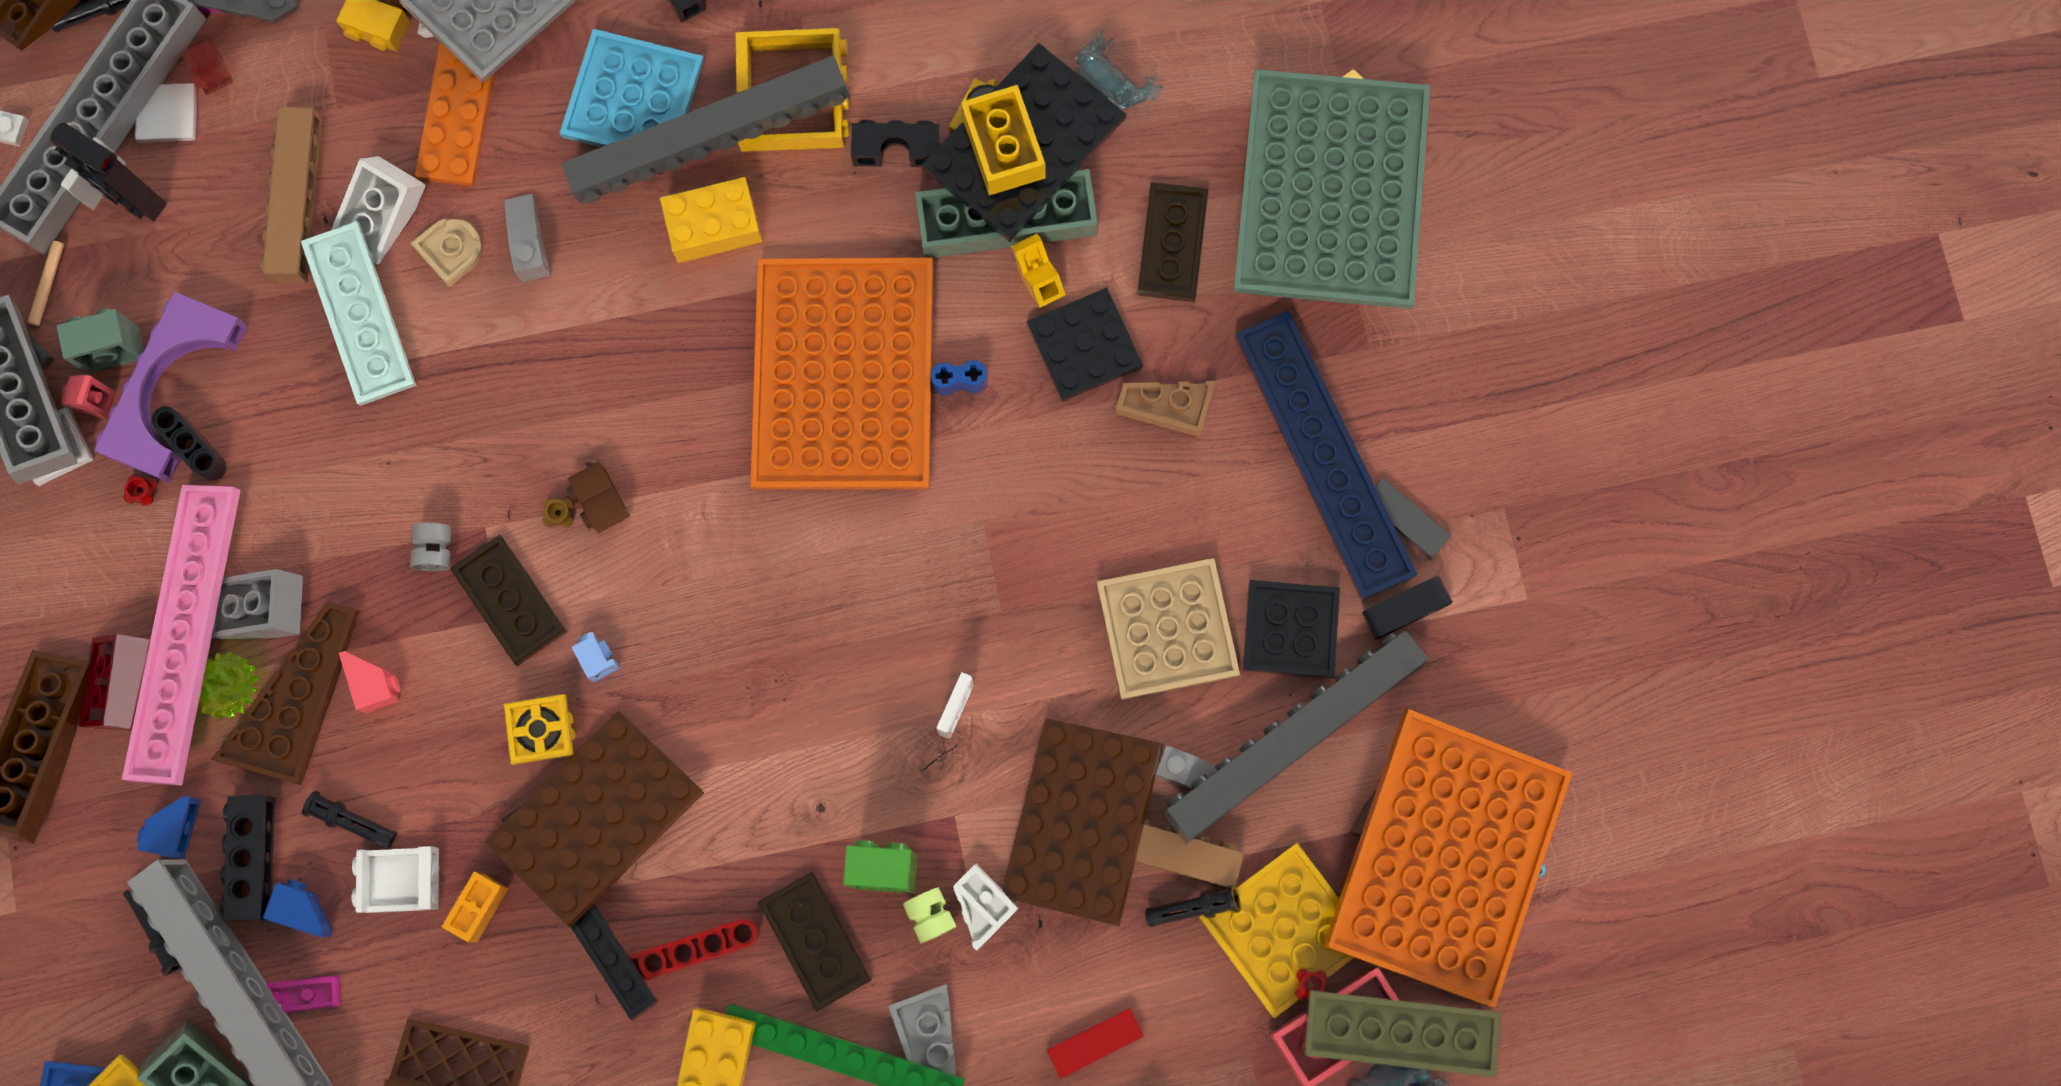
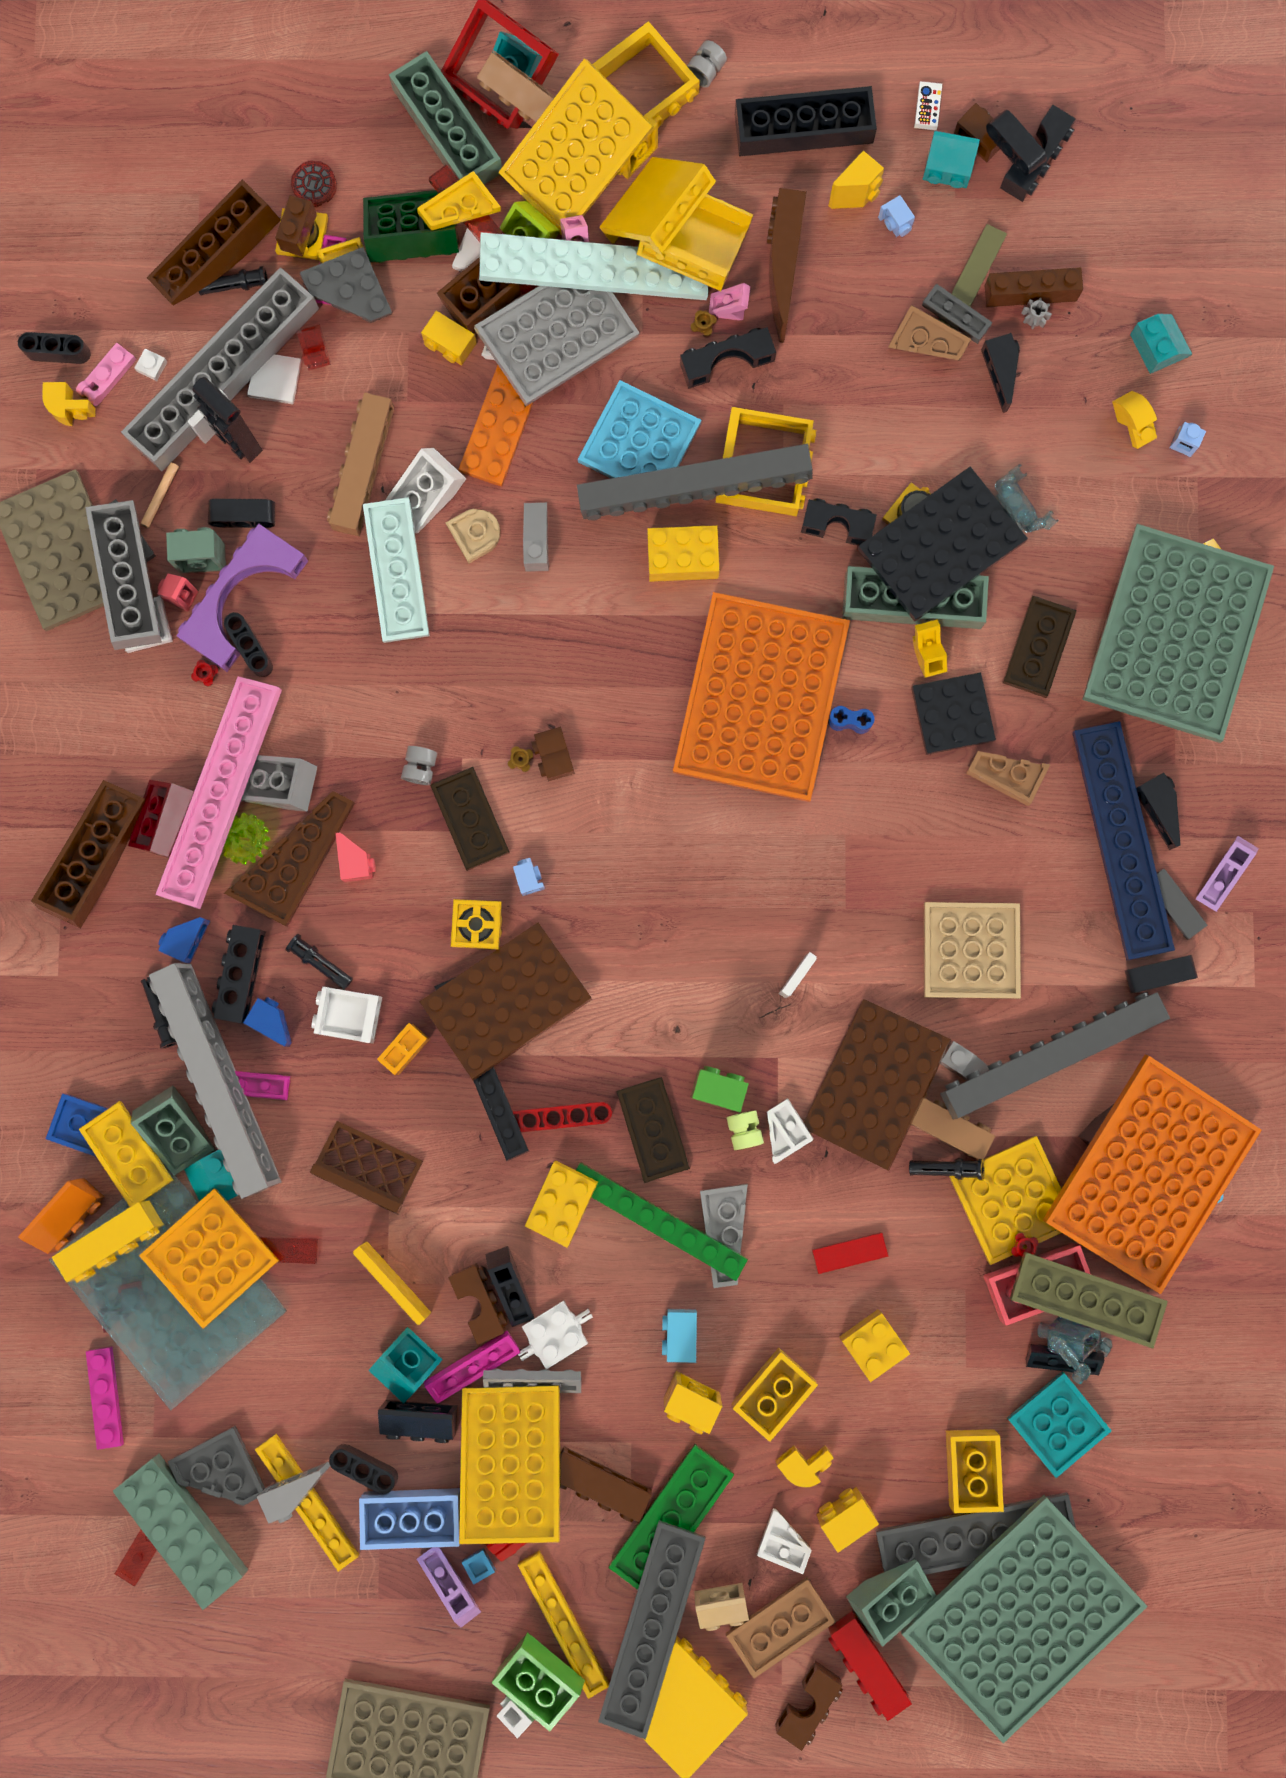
camera: 15 degrees right, 5 degrees up
yellow brick [961,85,1046,196] -> none
black plate [1243,580,1340,679] -> none
none -> black beam [208,499,275,528]
none -> black slope [1136,773,1181,850]
none -> lavender slope [1196,836,1259,912]

